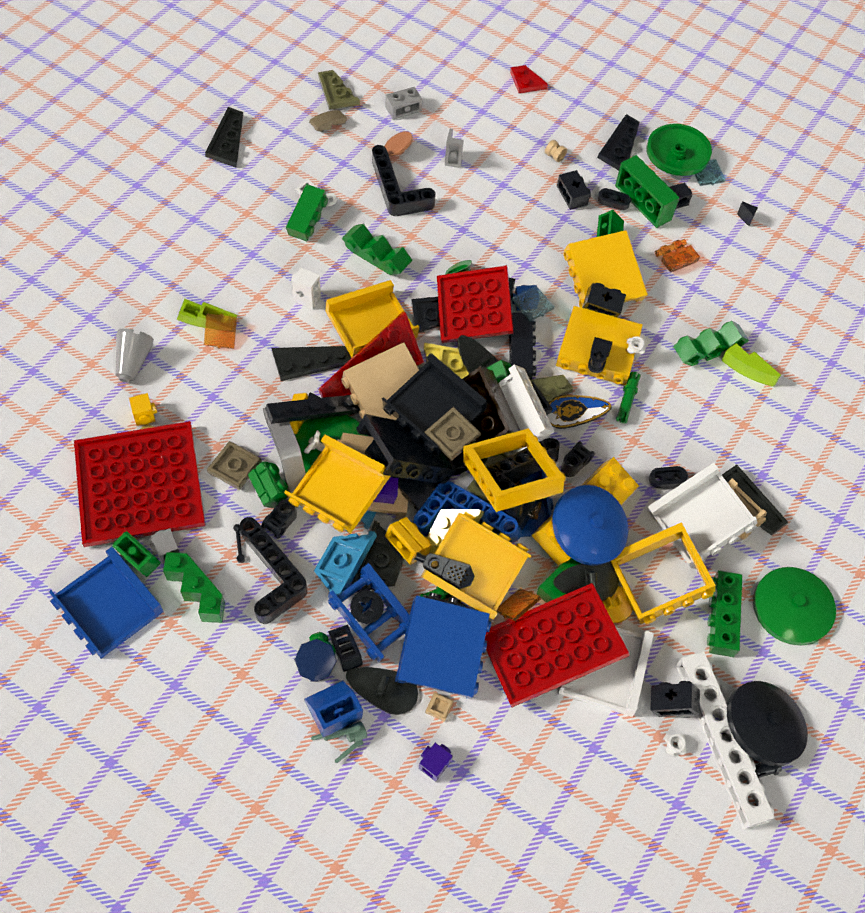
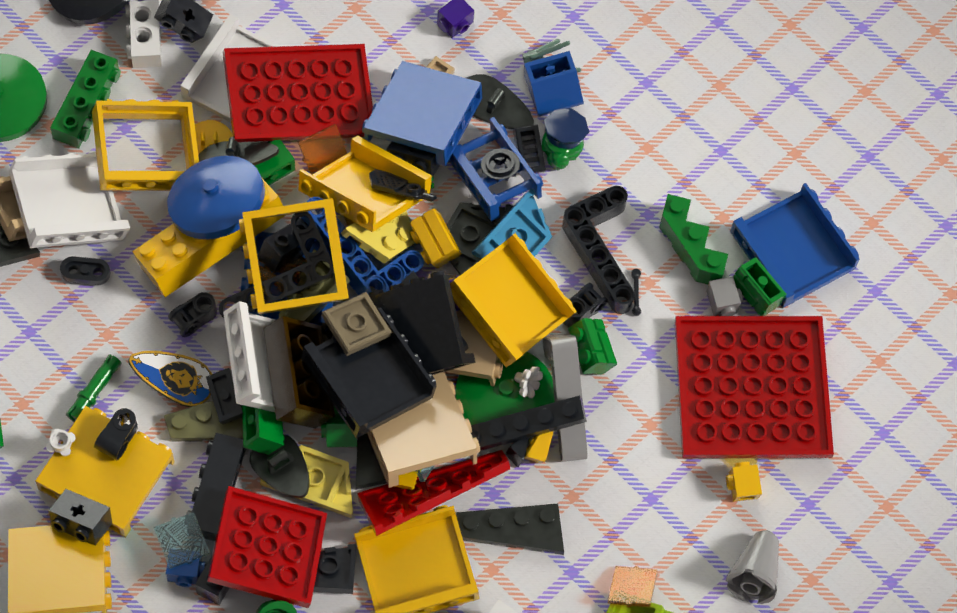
camera: 170 degrees left, 5 degrees up
dark tan plate [207,441,262,491] -> none

